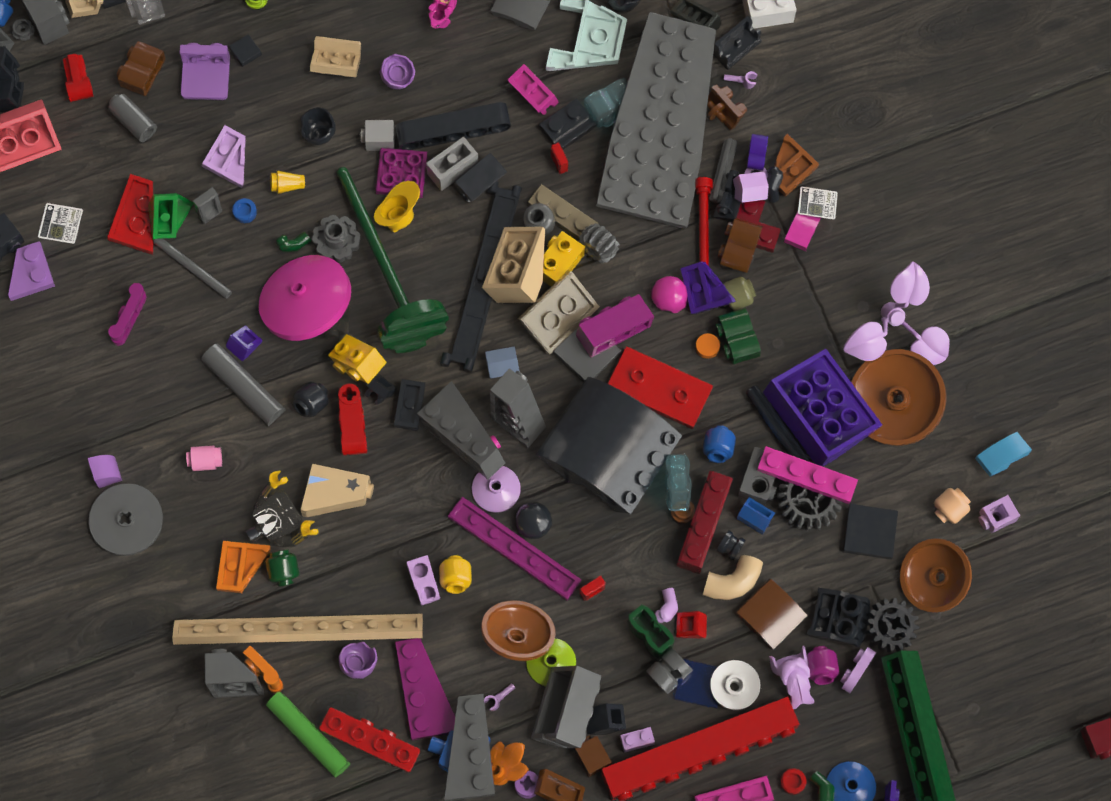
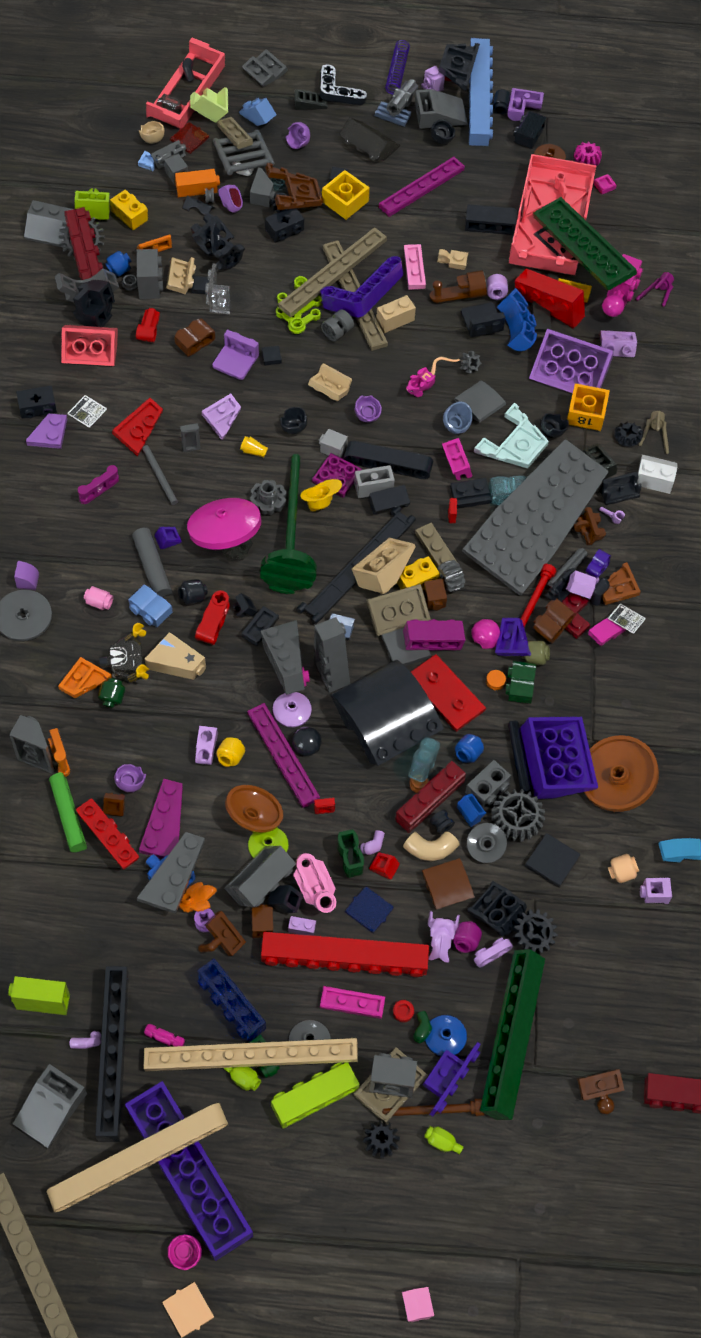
camera: 25 degrees right, 10 degrees down
dark grey brick [108,94,157,142] -> none
green slope [148,193,194,239] -> none
tan plate [172,614,423,645] -> none
blue tile [233,198,257,223] -> none
dark green arm [276,232,311,252] -> none
yellow brick [328,334,387,384] -> none
lavender hand [484,683,515,711] -> none
dark grey head [523,203,556,236] -> none
dark grey wheel [646,647,693,694] -> none
white dish [710,660,760,710] -> none
dark pink plate [757,446,858,504] -> none
lavender plant [843,261,949,365] -> none
dark orange dish [900,538,972,613] -> none
none -> reddish brown tile [103,793,125,816]
none -> medium blue brick [128,585,173,627]
none -> bright pink piece [293,853,336,913]
none -> reddish brown brick [423,579,447,610]
none -> sand blue hair [443,402,472,434]
none -> dark grey dish [467,823,507,863]
none -> reddish brown plate [577,1069,624,1114]

